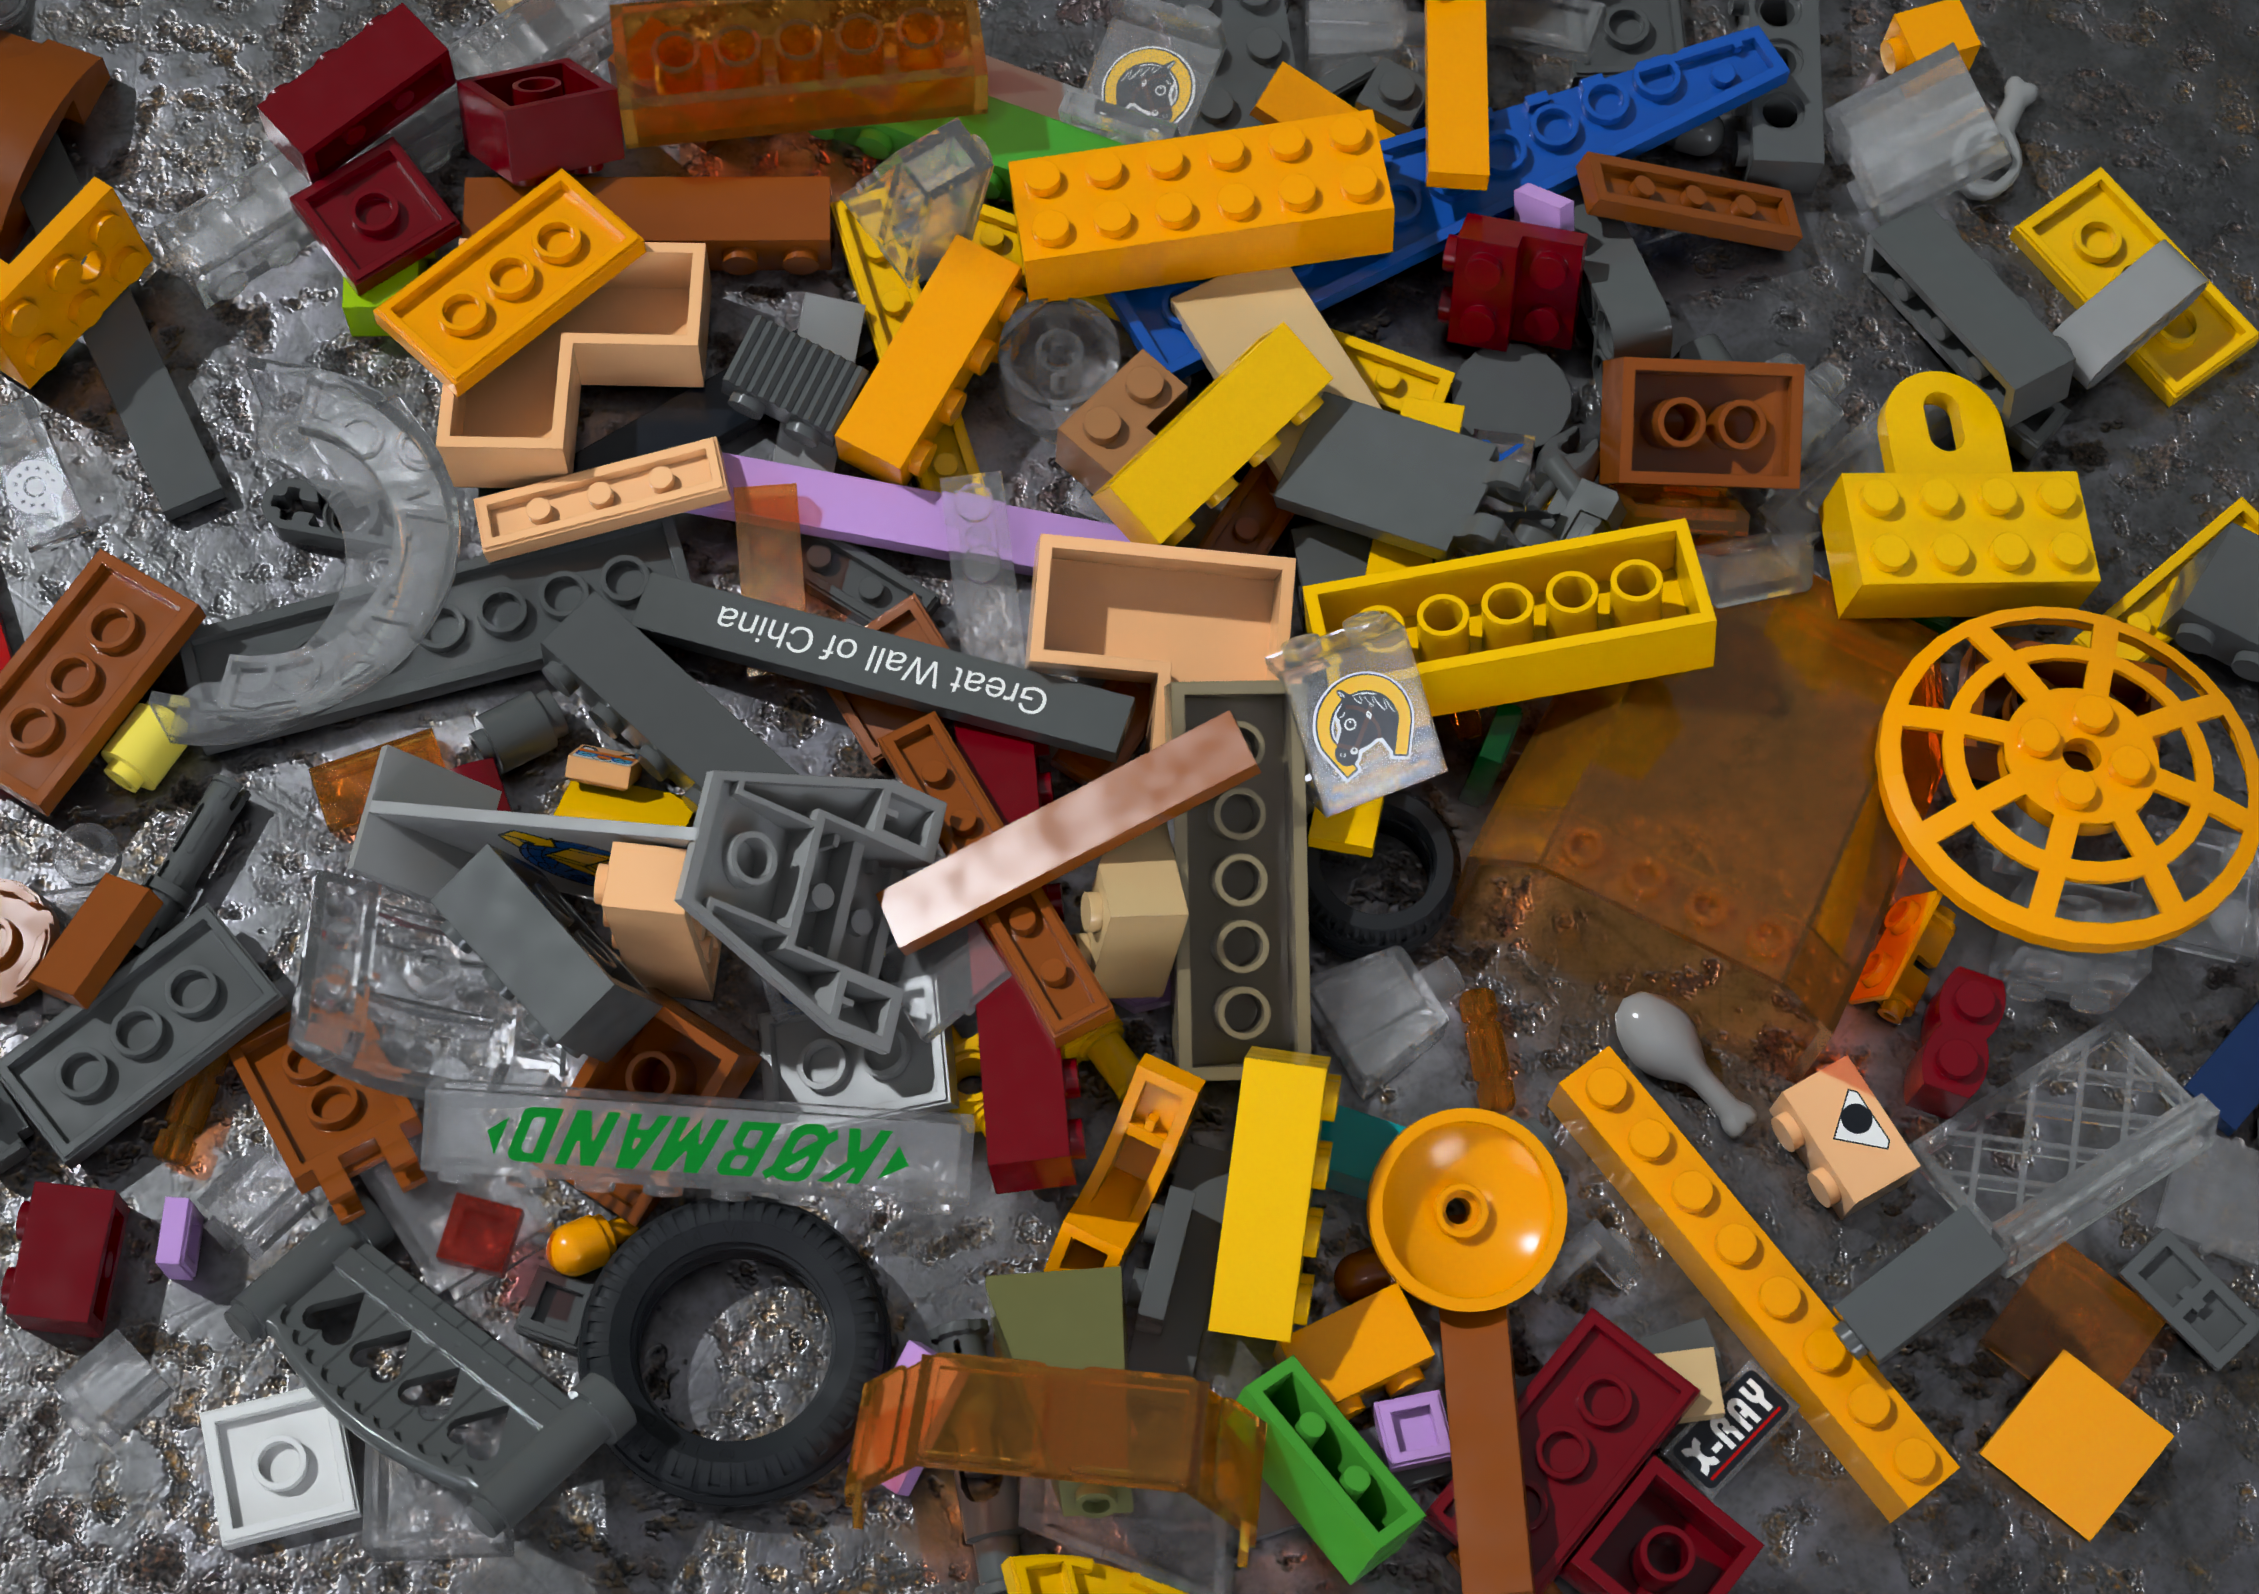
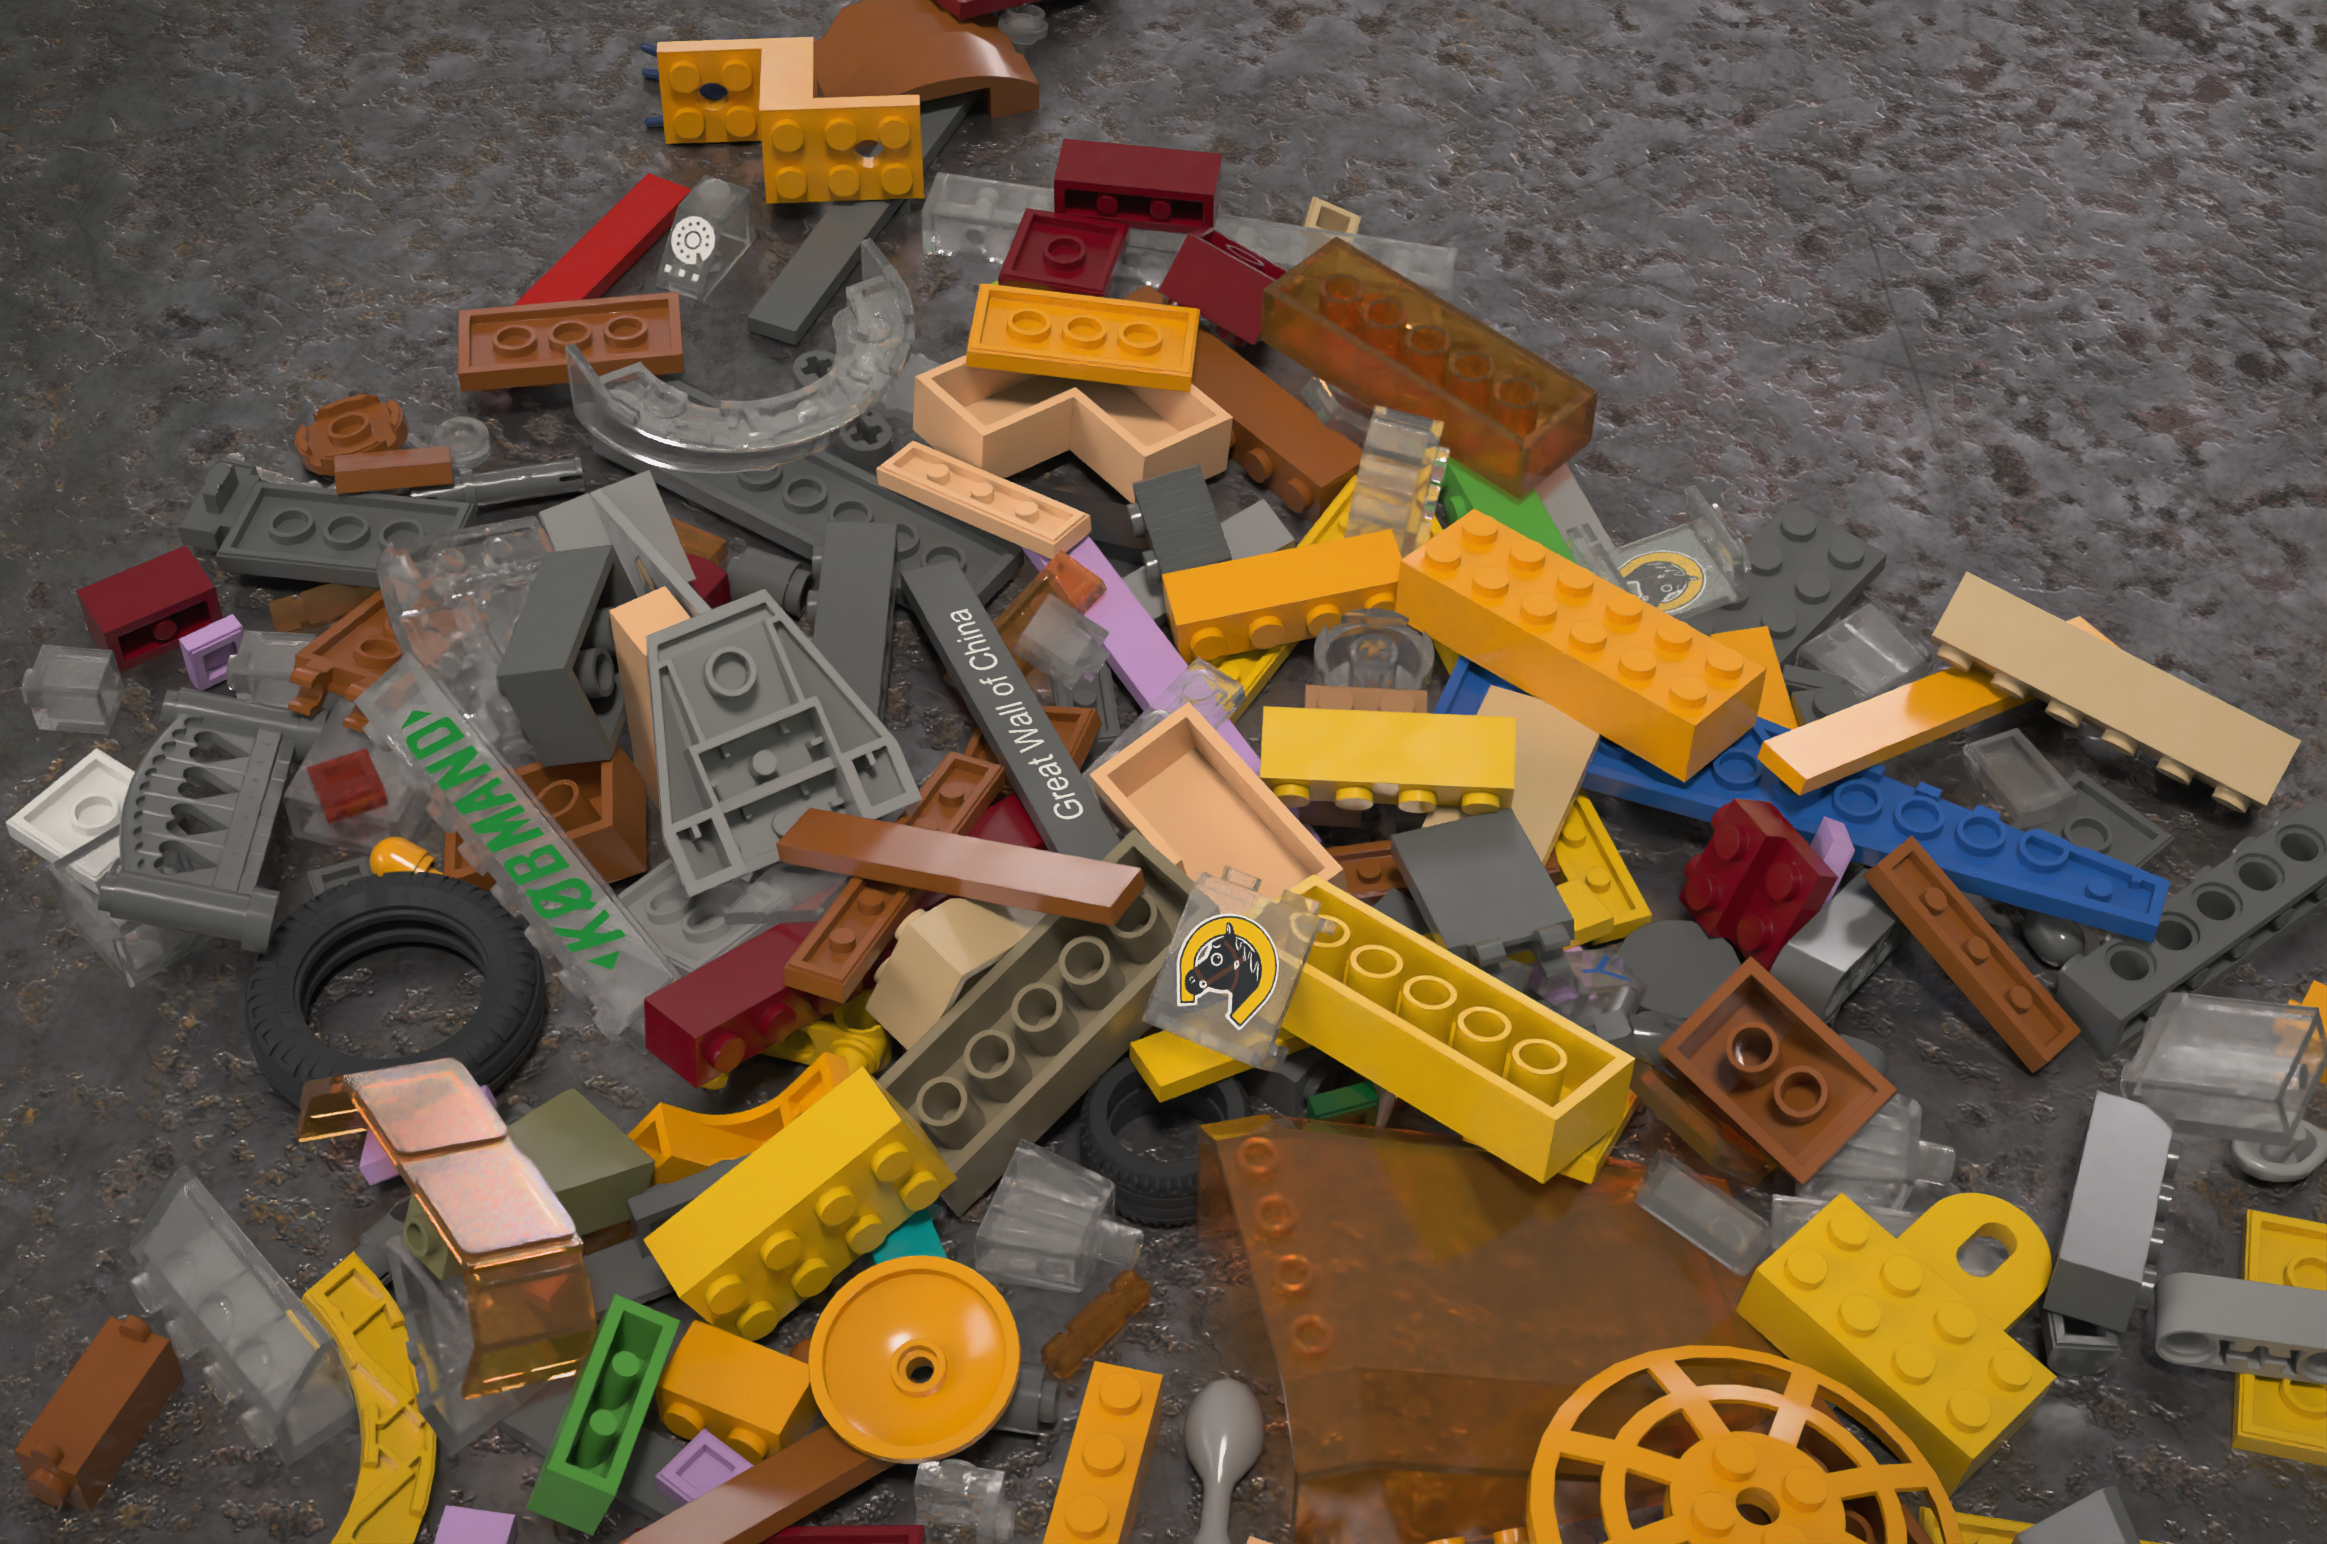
camera: 55 degrees right, 20 degrees down
light yellow brick [101,694,195,793] -> none
none -> clear brick [1011,593,1110,690]
none -> clear tile [1300,377,1407,460]

